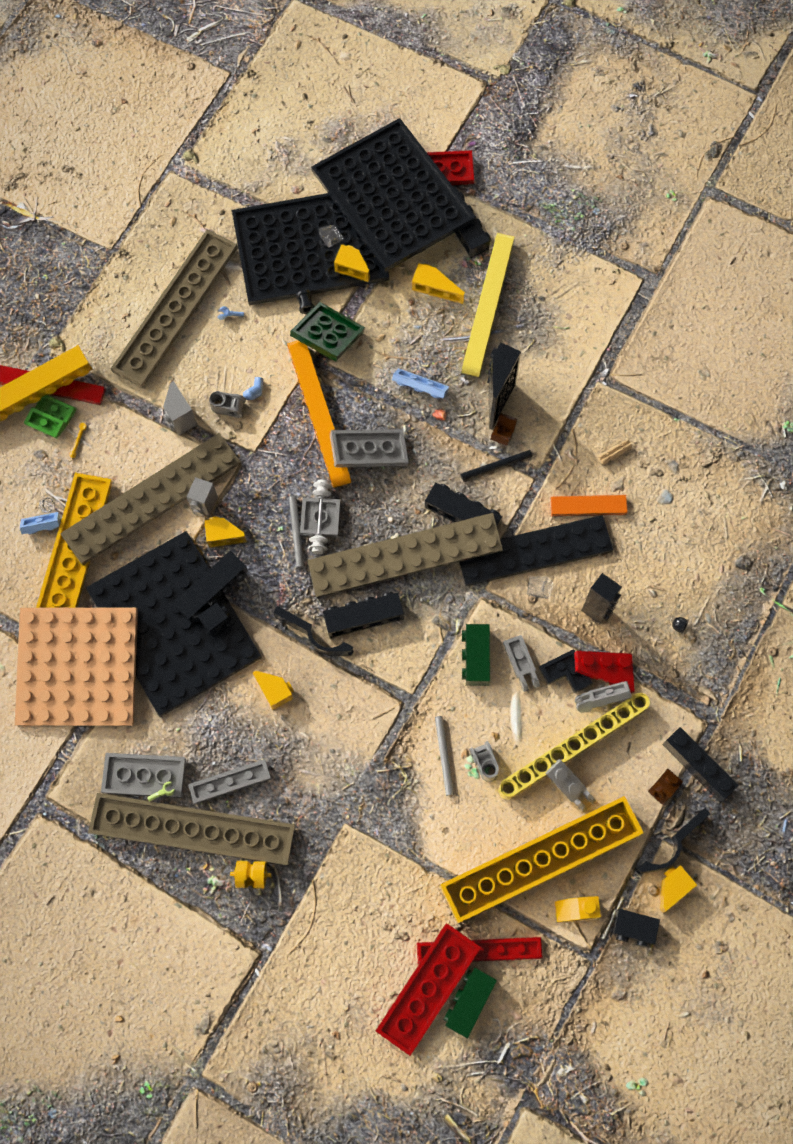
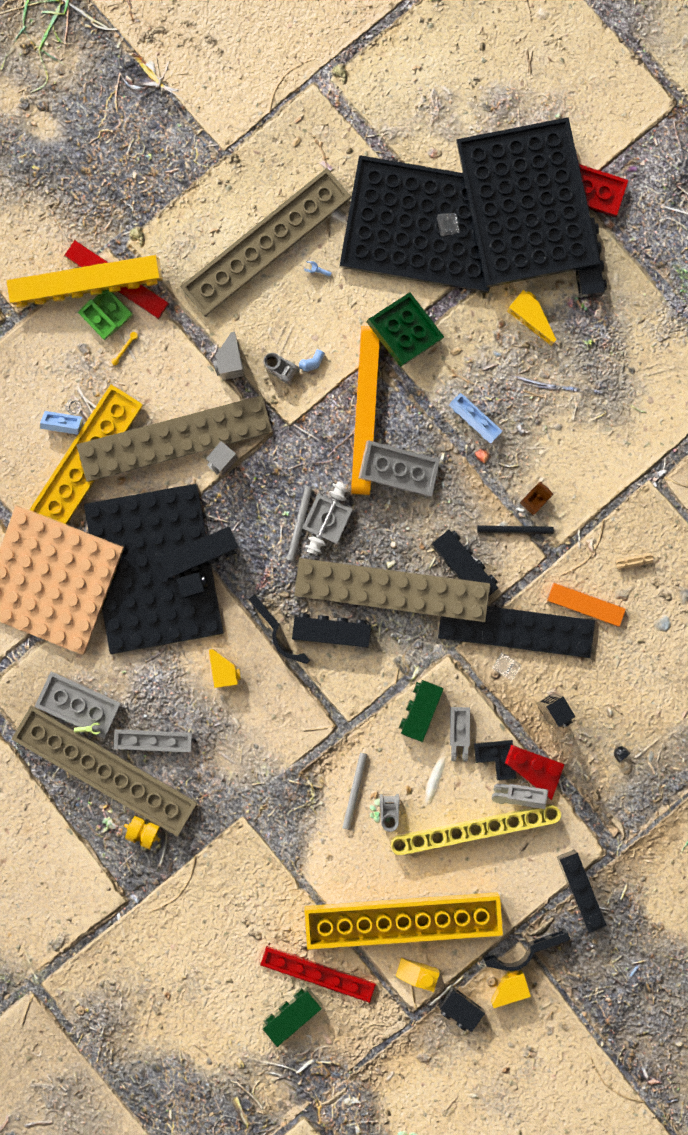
camera: 20 degrees right, 15 degrees up
yellow slope [204,516,247,548] -> none
black bush [296,290,315,314] -> none
yellow slope [334,244,370,282] -> none
red plate [375,923,481,1056] -> none
light yellow beam [461,233,515,377] -> none
black slope [487,342,521,429] -> none
light grey hinge [545,759,596,812] -> none
reddish brown bracket [648,769,683,805] -> none

